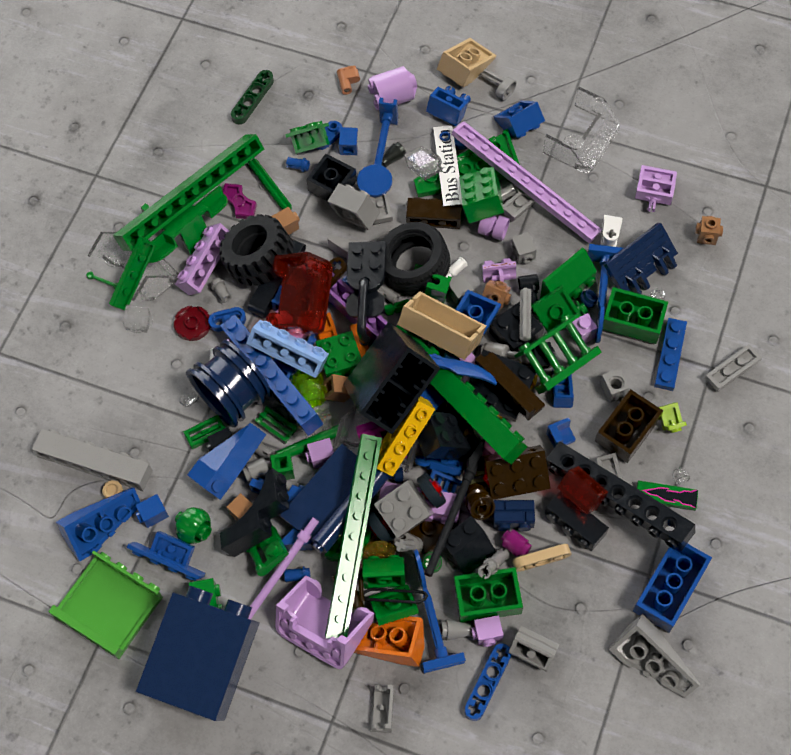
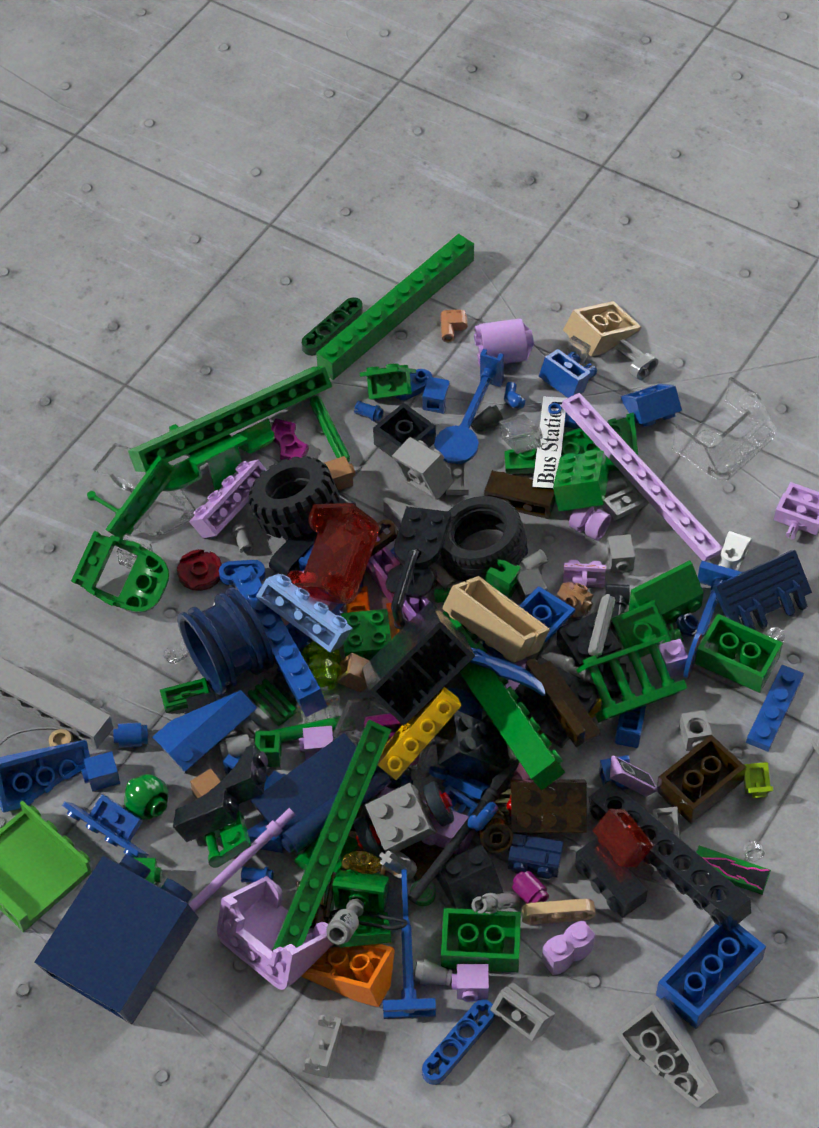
camera: 10 degrees right, 10 degrees down
none -> green slope [71,531,169,612]
none -> blue brick [113,723,148,748]
none -> green brick [316,233,474,380]
none -> light grey piece [326,899,364,945]
none -> blue arm [468,802,498,831]
none -> blue arm [504,382,526,409]
none -> lavender brick [542,921,595,975]
none -> clear tile [566,336,591,366]
none -> lavender slope [610,755,657,797]

